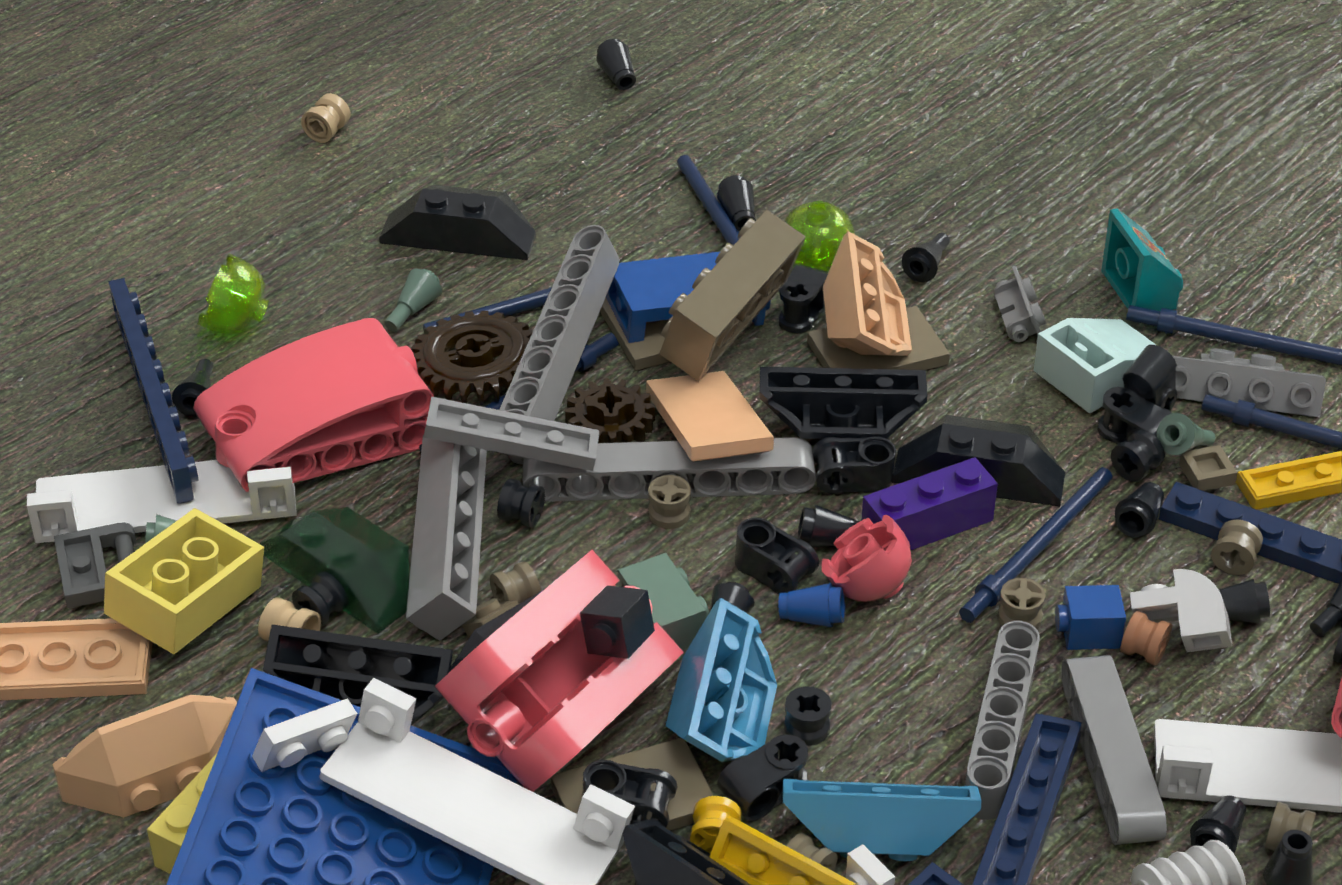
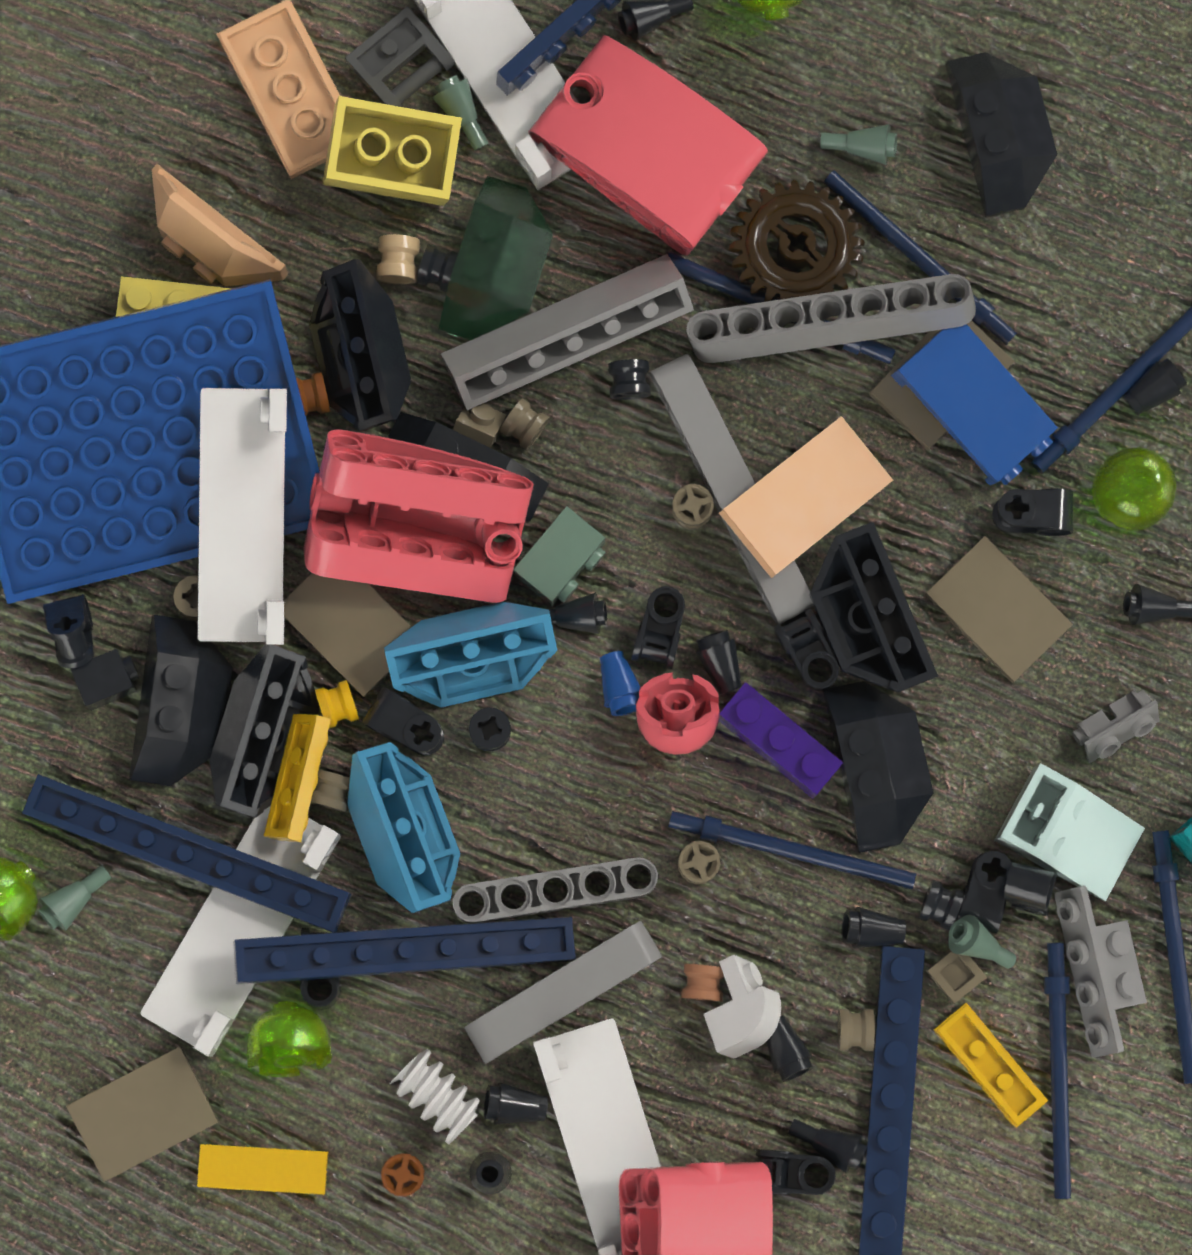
camera: 60 degrees right, 40 degrees up
white plate [252,698,357,772] -> none
light grey plate [424,397,599,471] -> none
dark brown gear [565,378,655,443] -> none
black brick [580,585,655,659] -> none
black piece [582,760,678,827] -> none
dark tan brick [659,209,806,382] -> none
light nougat wedge [823,231,912,356] -> none
blue brick [1055,585,1126,650] -> none
dark tan wheel [1265,802,1316,851] -> none

